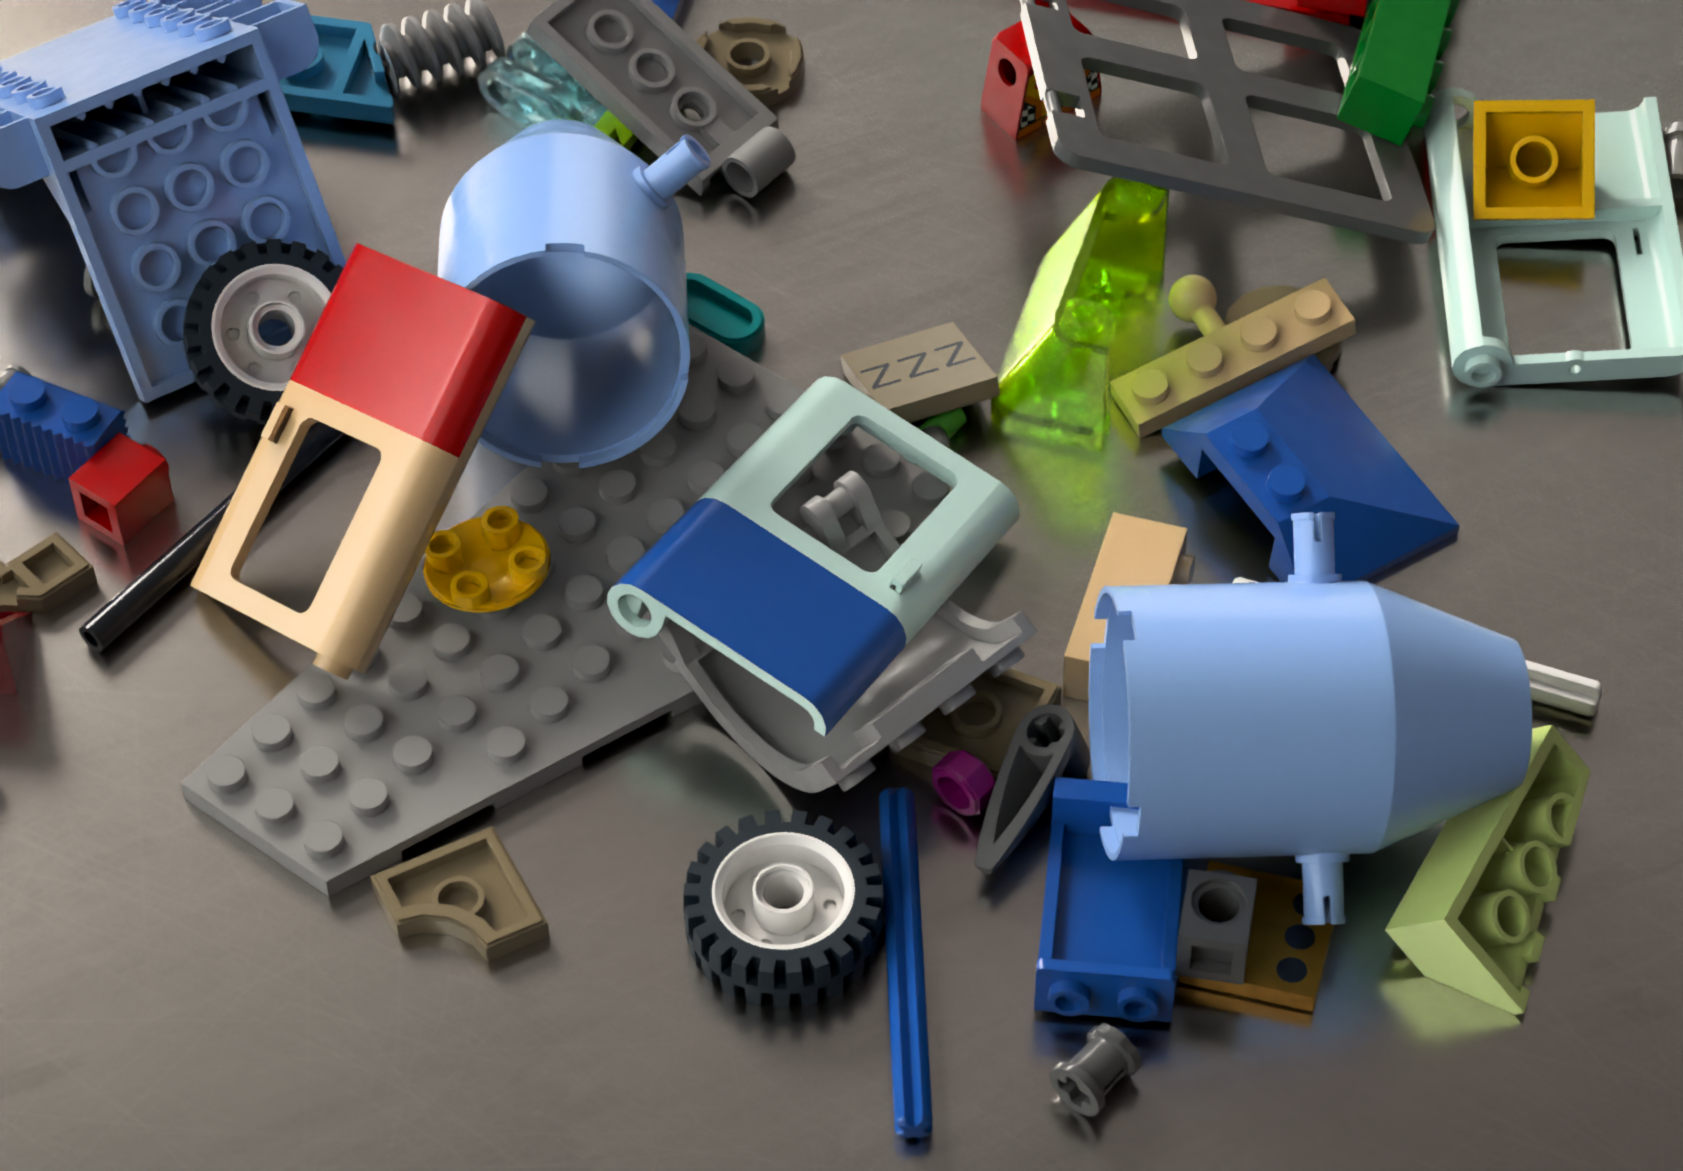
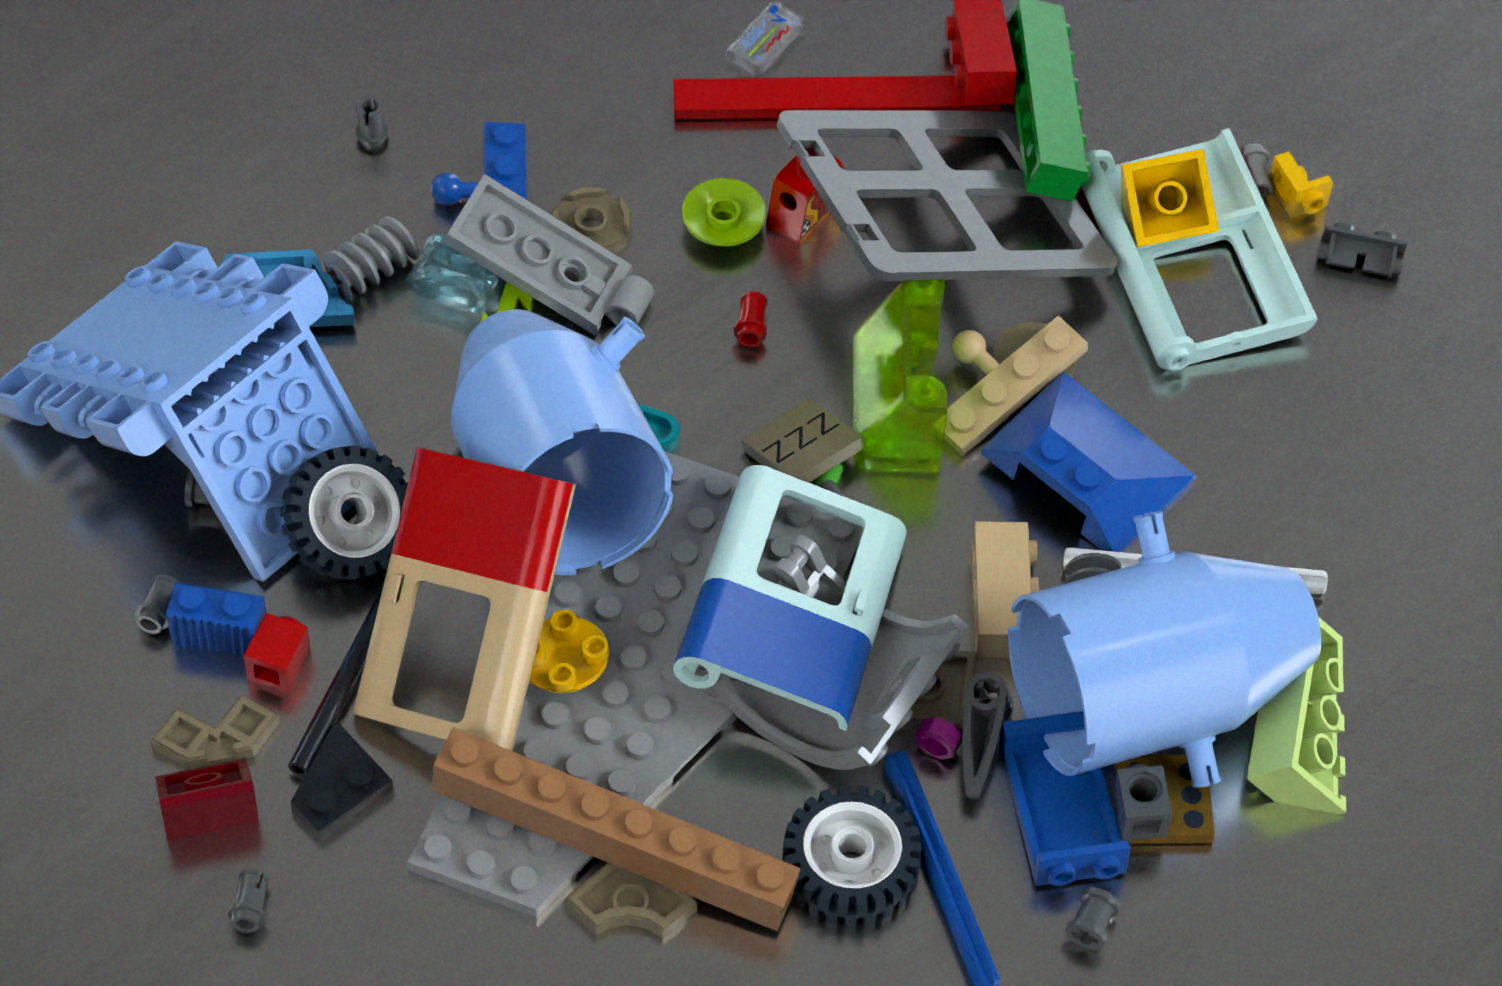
camera: 20 degrees left, 5 degrees up
none -> black wing [290,722,393,841]
none -> medium nougat brick [432,727,800,931]
none -> lime dish [682,178,766,246]
none -> red pin [733,291,768,347]

